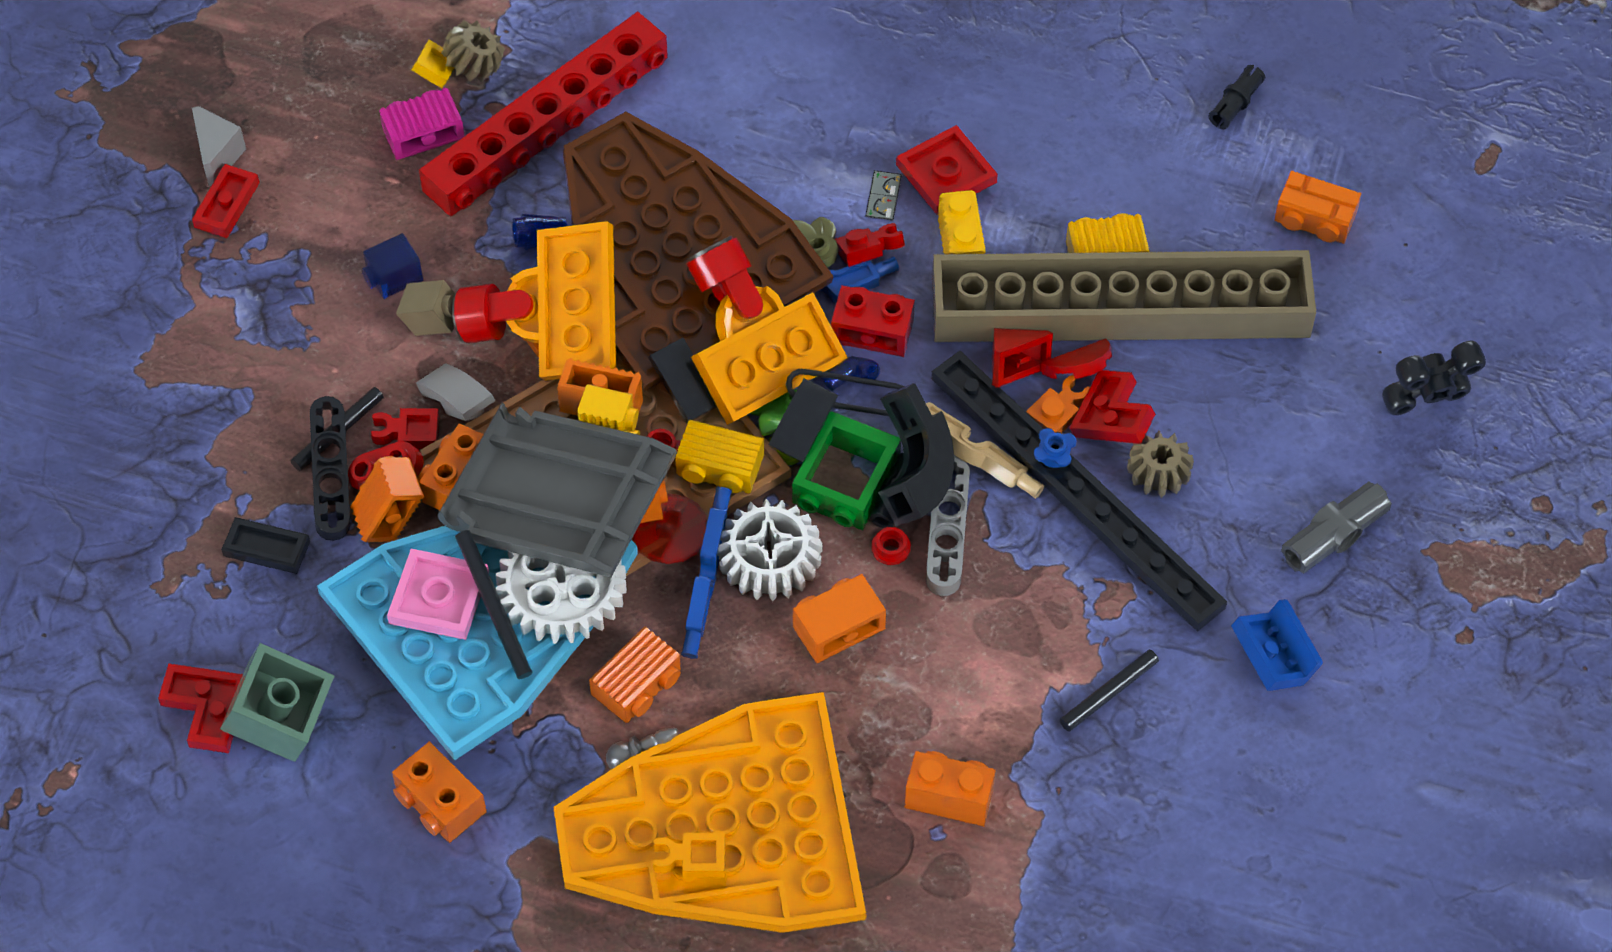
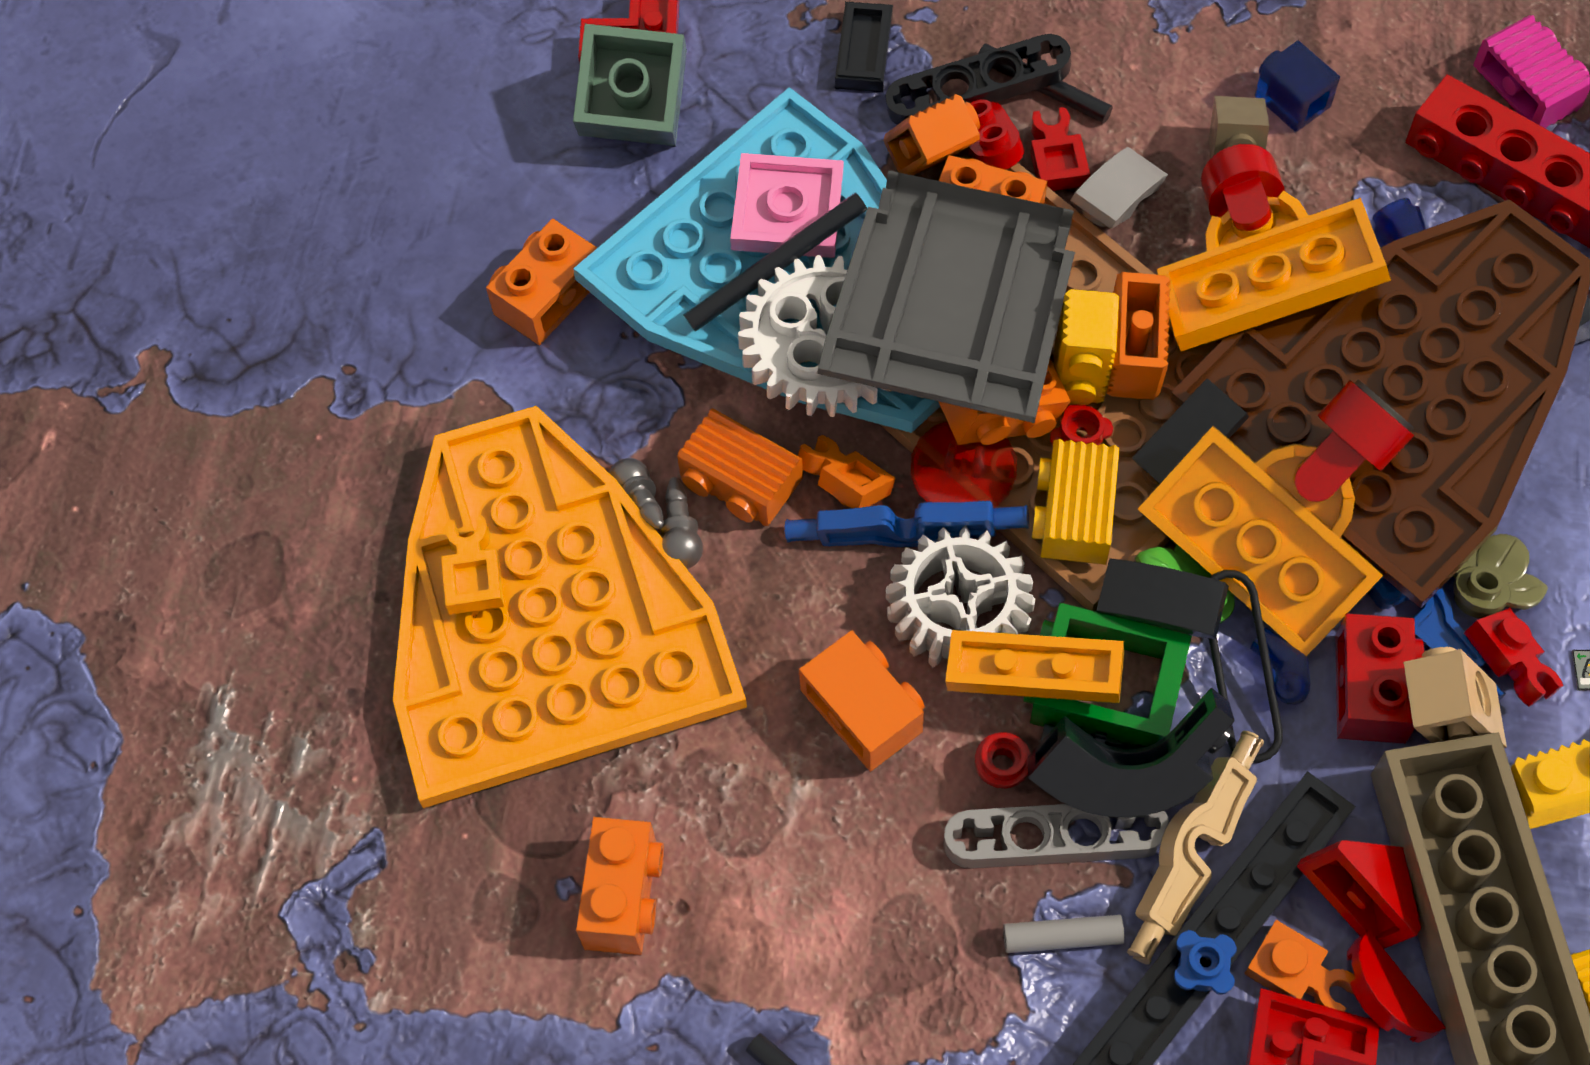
camera: 85 degrees right, 5 degrees up
none -> flat silver bar [660,477,703,569]
none -> orange plate [798,435,896,509]
none -> light orange plate [945,630,1124,703]
none -> light grey piece [1003,915,1124,953]
none -> tan brick [1404,647,1507,748]

